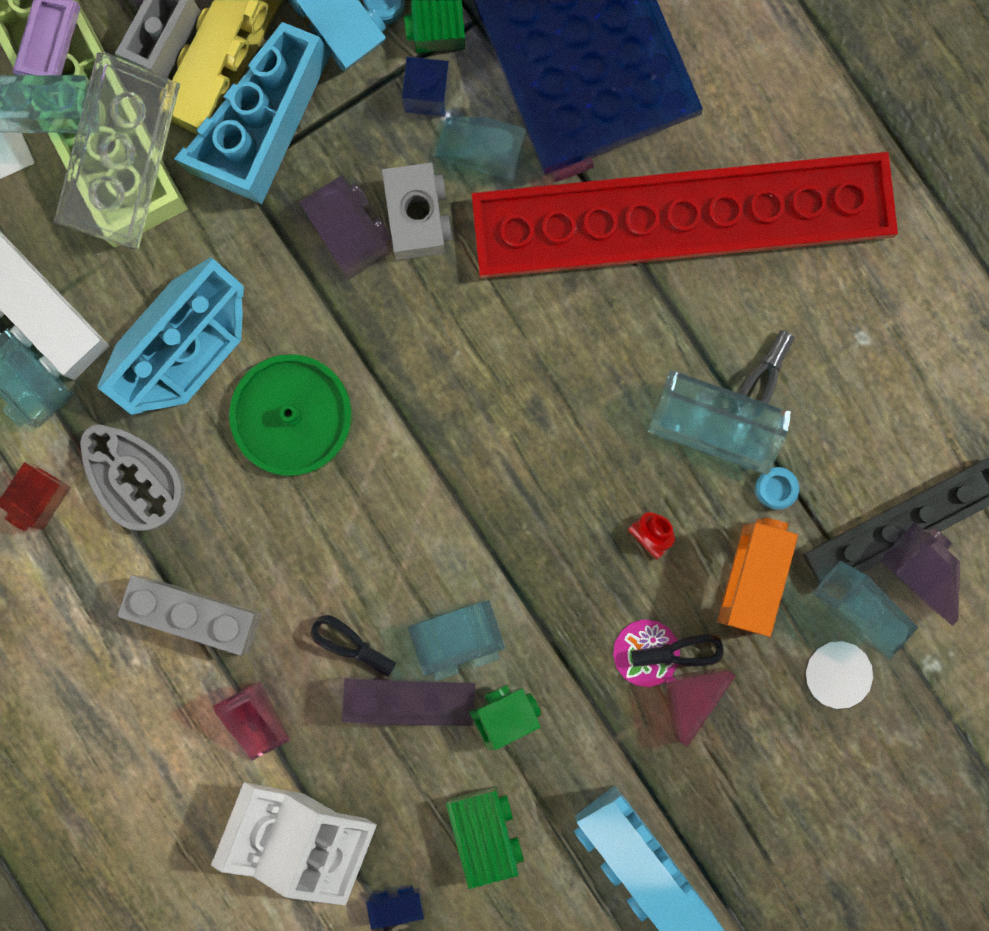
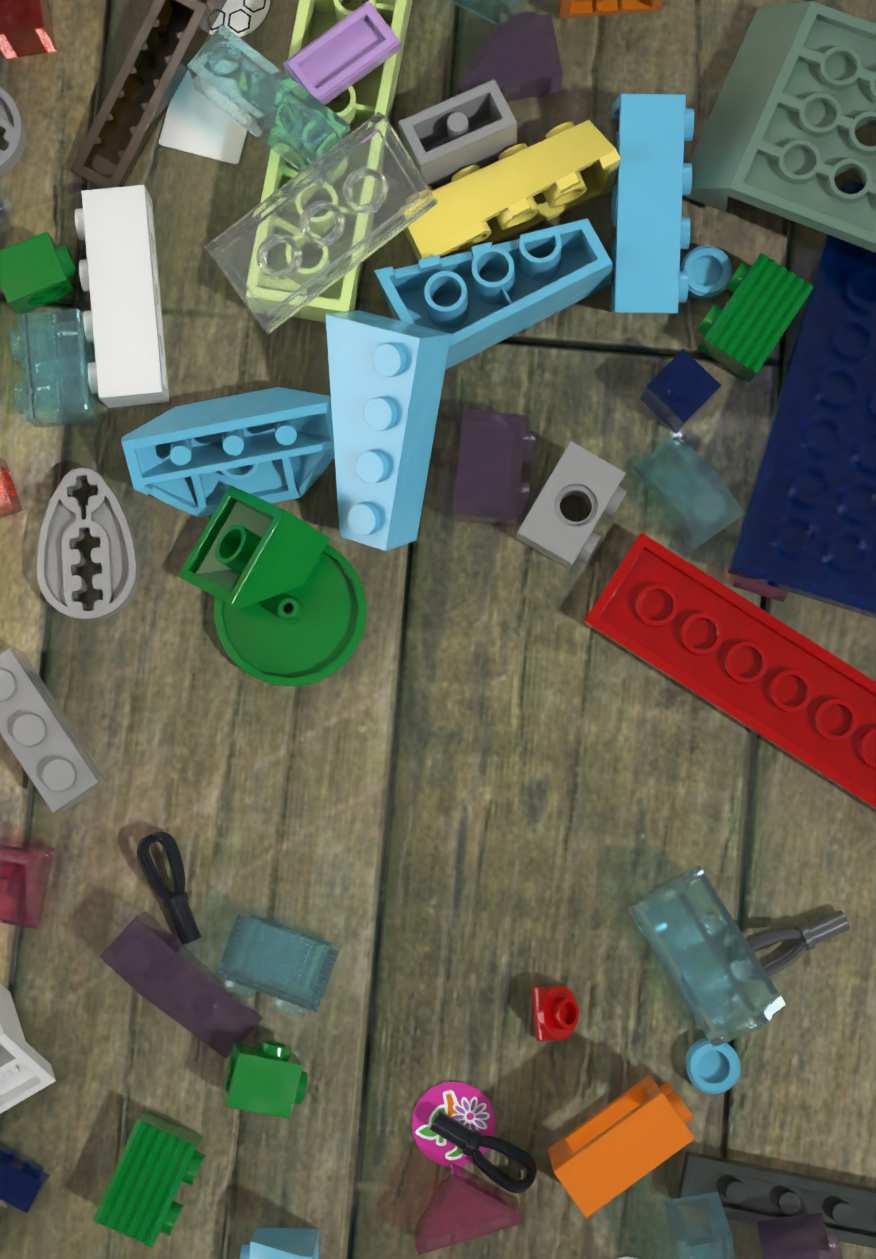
camera: 35 degrees right, 0 degrees up
none -> green slope [178,485,330,610]
none -> medium azure wedge [325,310,451,551]

